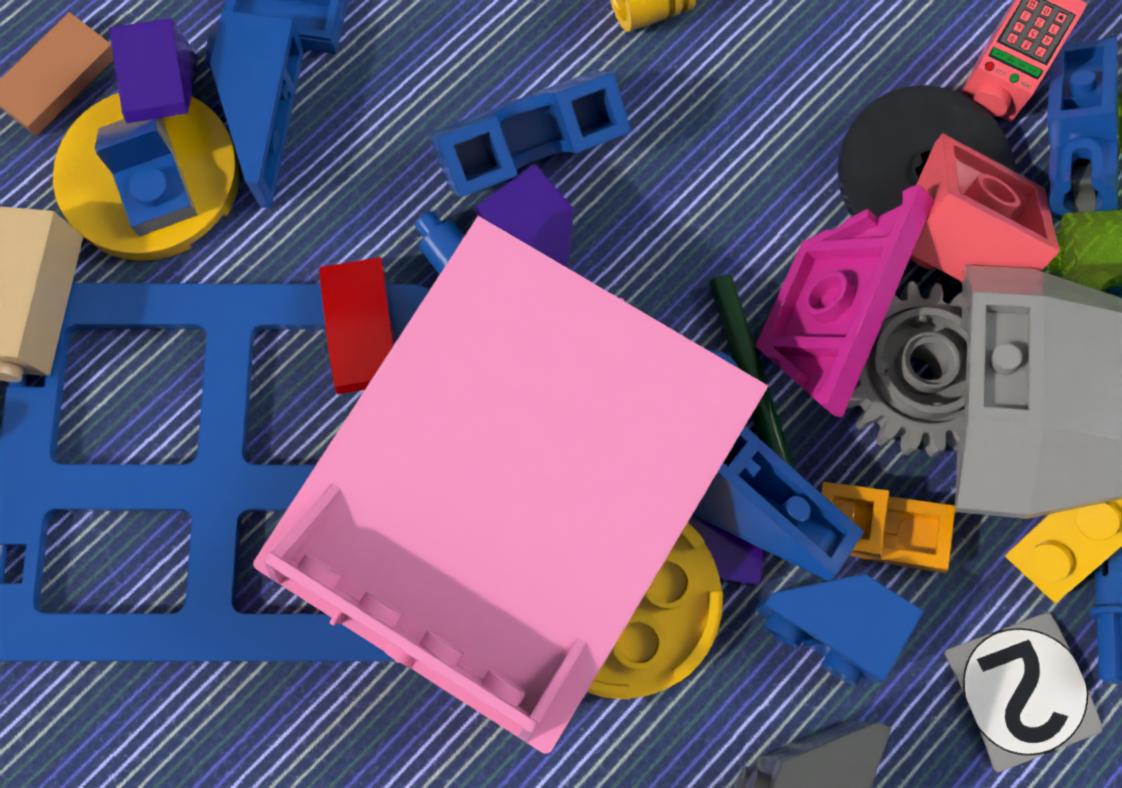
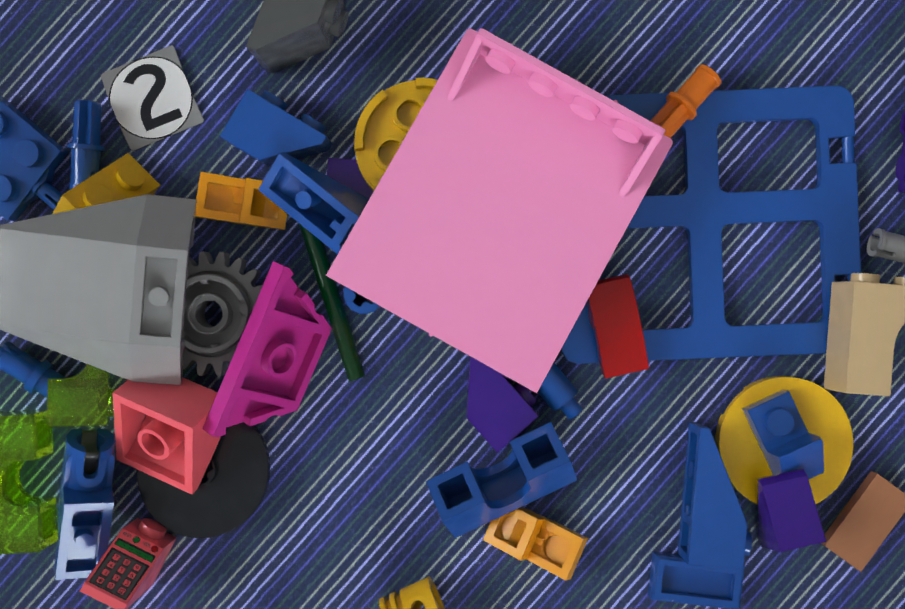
camera: 175 degrees left, 15 degrees up
none -> light orange slope [483,507,588,581]
none -> orange axle [650,64,721,138]

